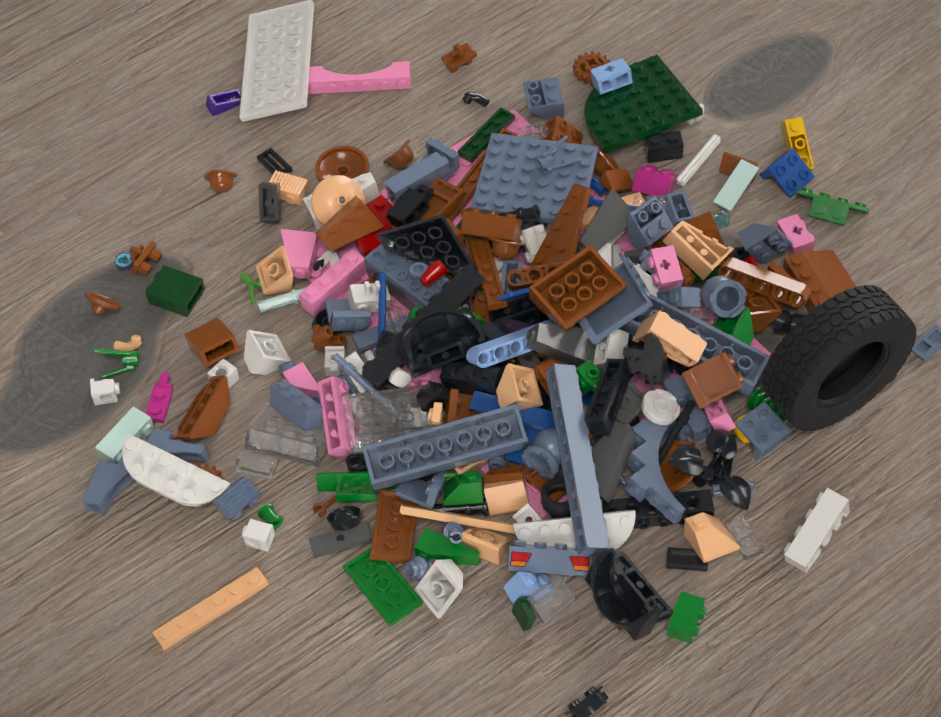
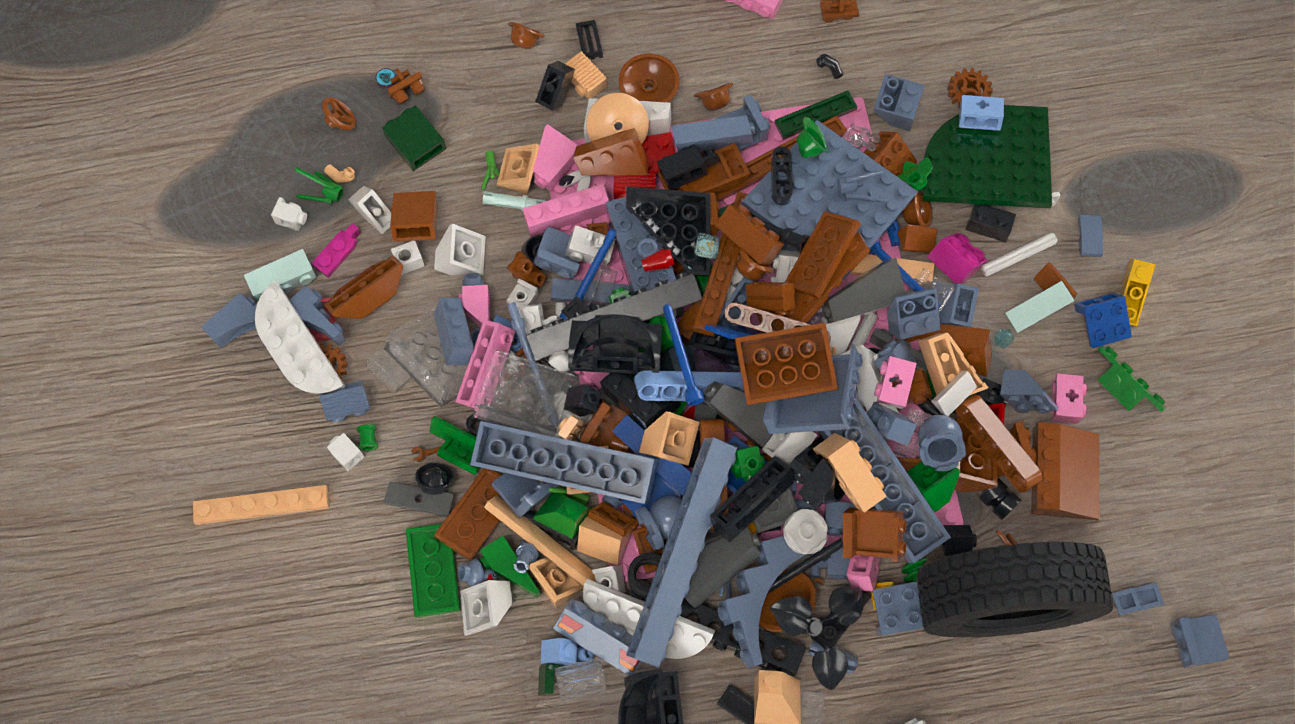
camera: 25 degrees right, 15 degrees up
none -> white slope [348,186,391,234]
none -> blue piece [663,304,705,406]
none -> clear light blue tile [695,233,720,260]
none -> dark orange brick [746,282,796,315]
none -> black beam [771,146,793,205]
none -> dark orange tile [785,211,861,299]
none -> green piece [796,117,828,158]
none -> green plate [897,157,932,191]
none -> white slope [931,371,977,416]
none -> sand blue slope [1078,215,1103,257]

